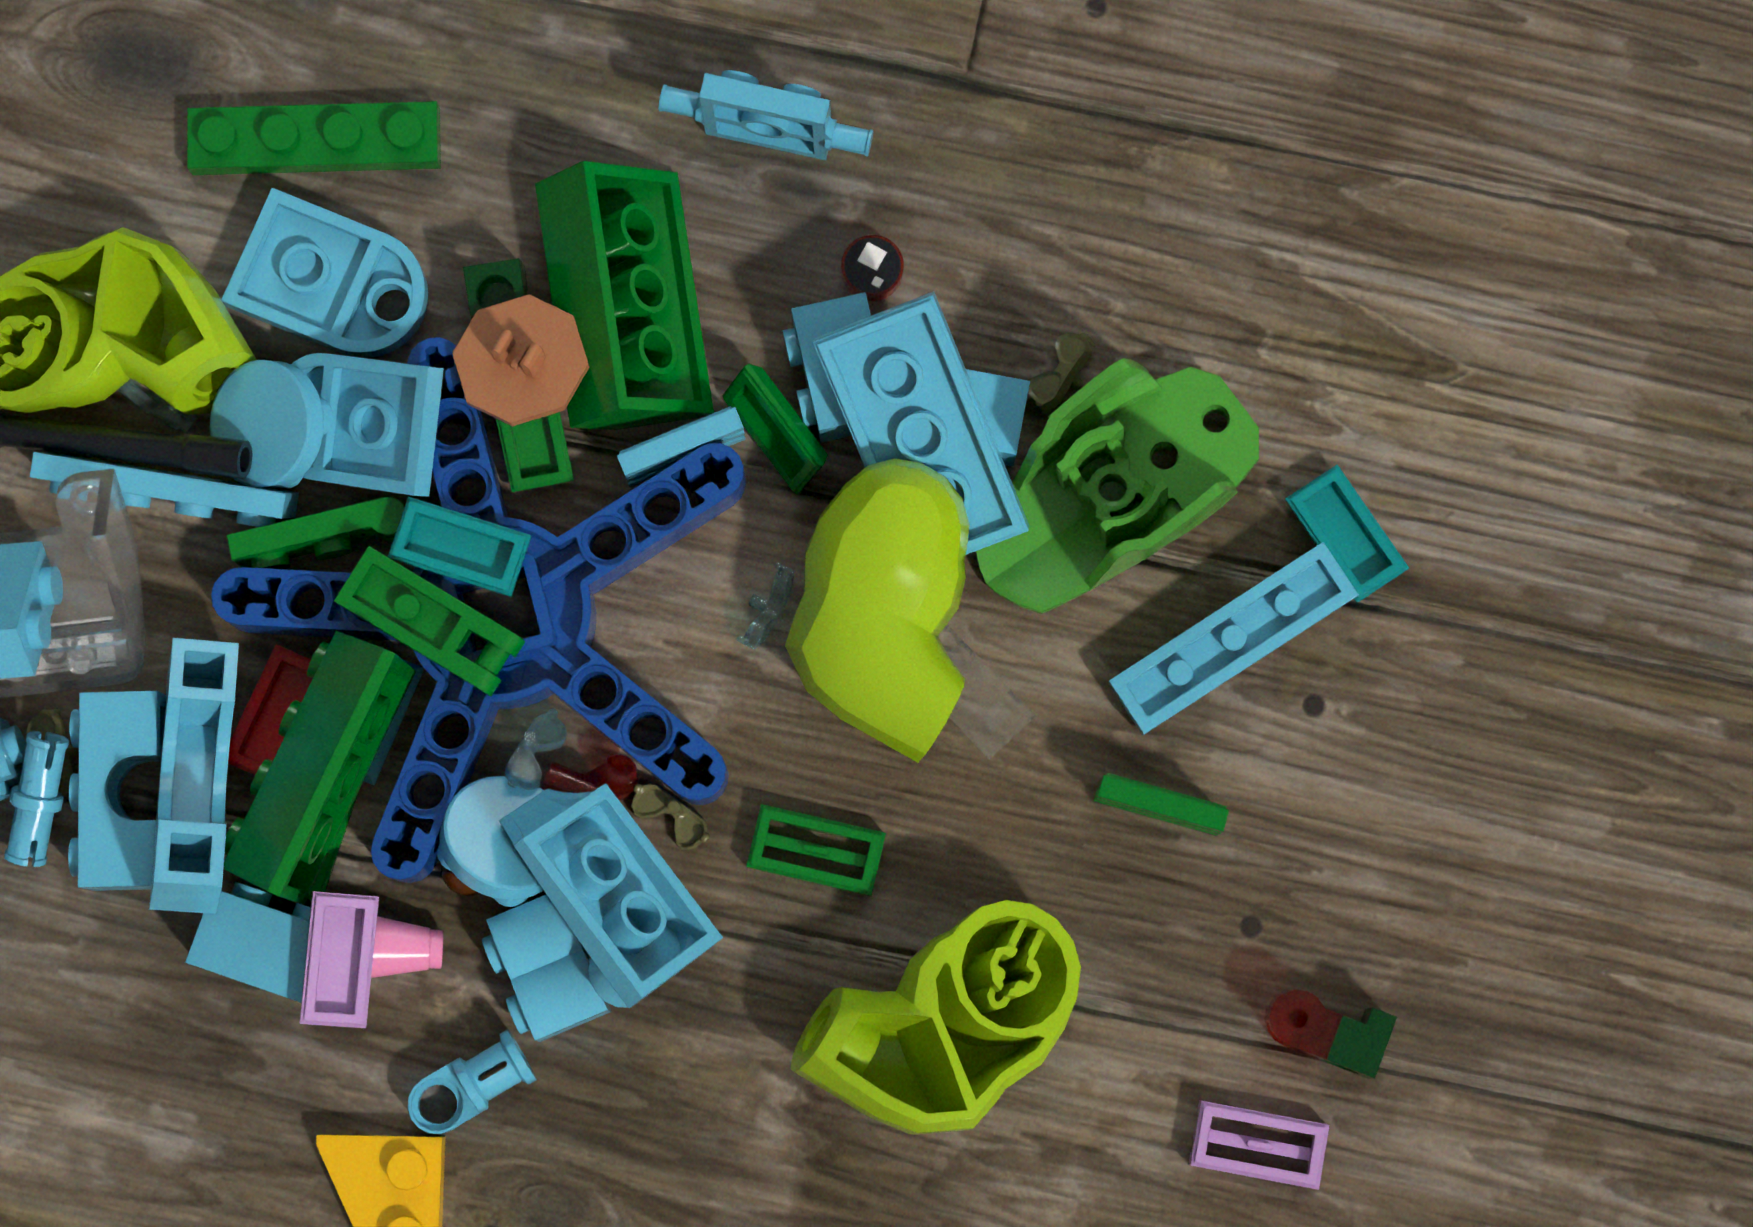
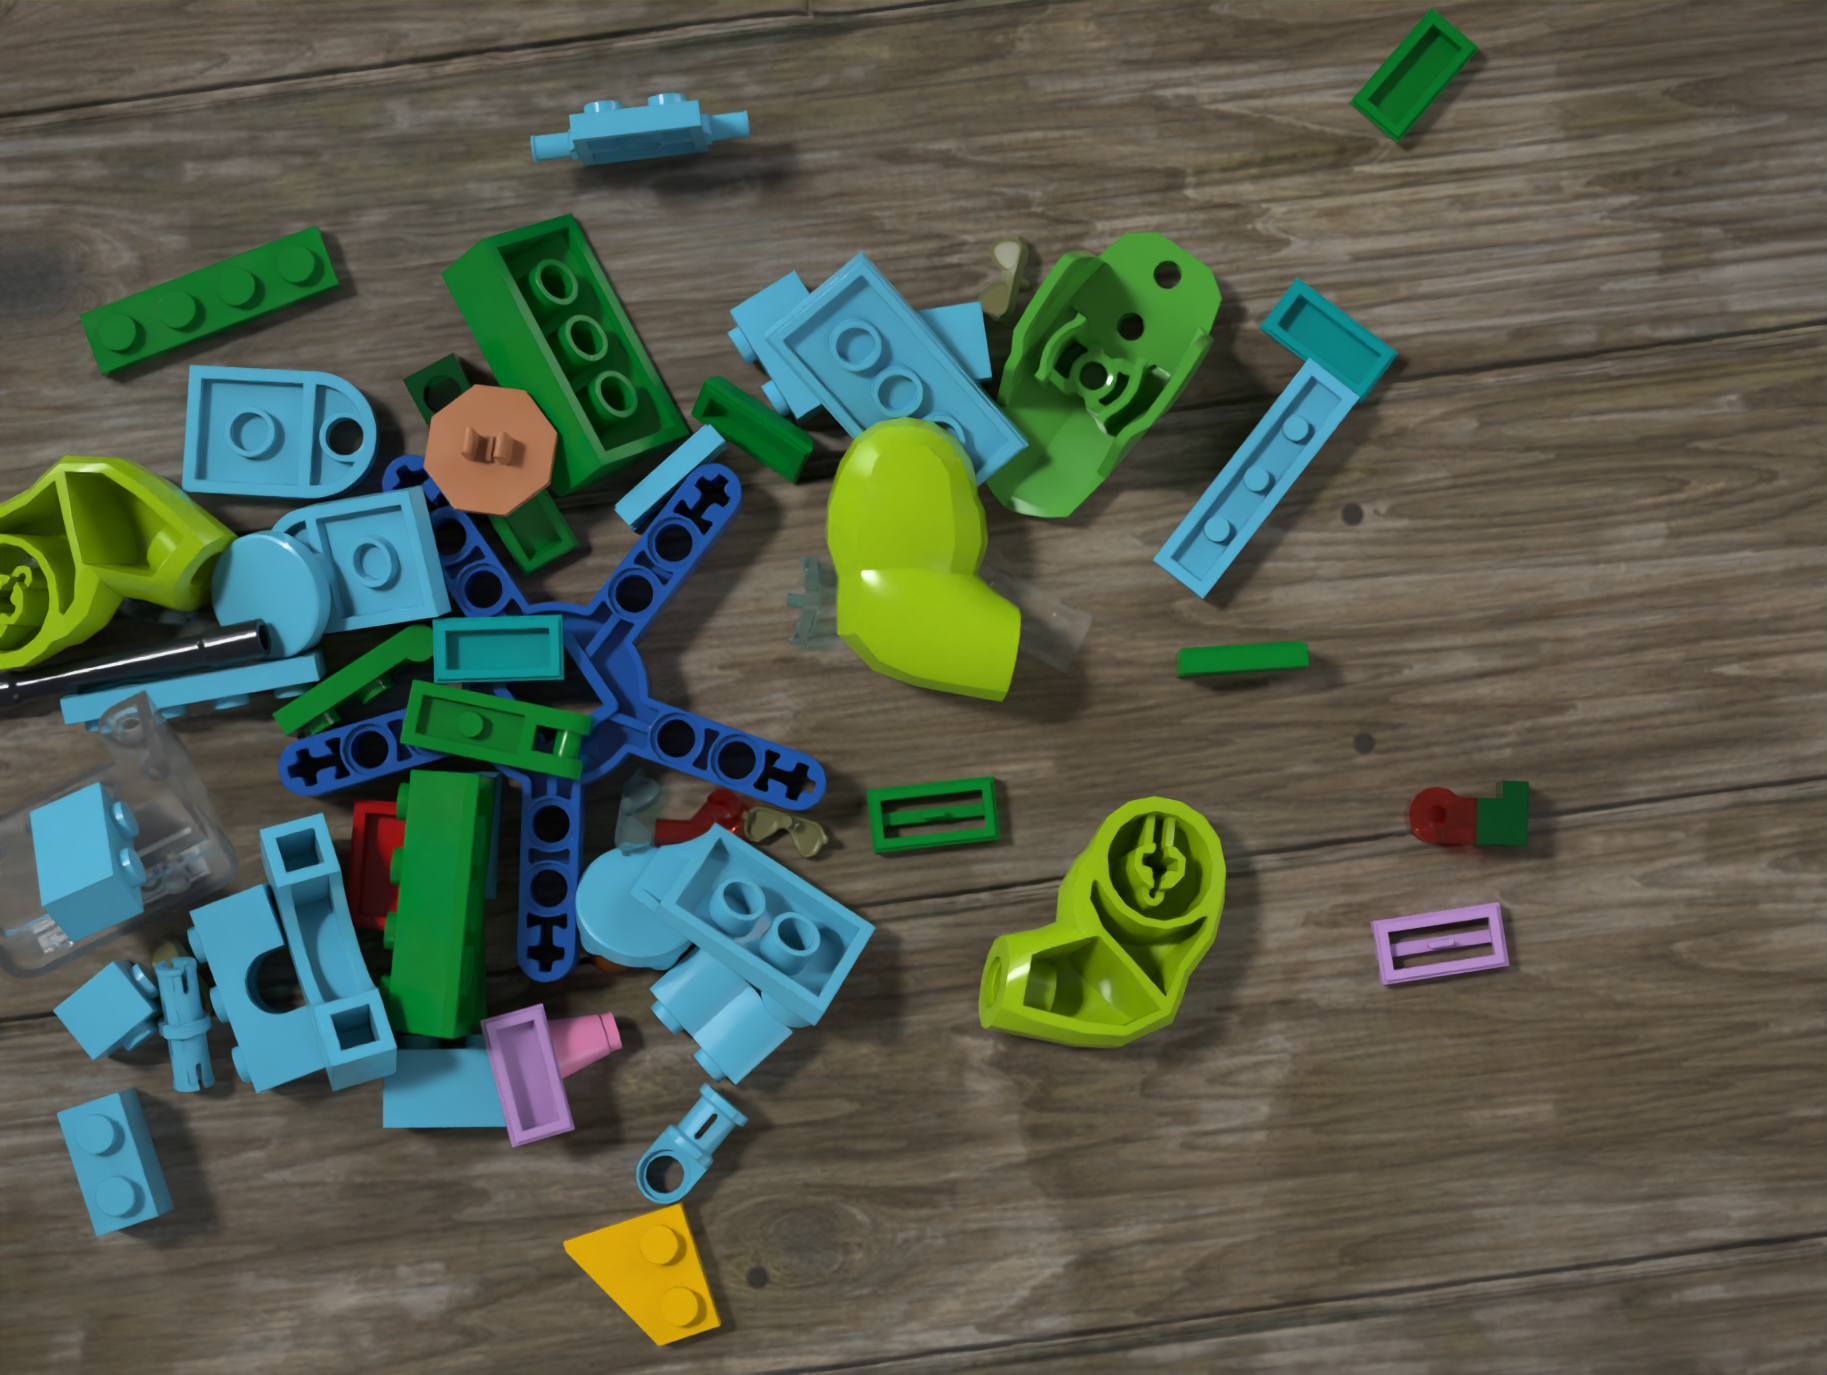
camera: 15 degrees left, 5 degrees up
tile [841,235,904,301] -> none
none -> green tile [1349,7,1479,144]

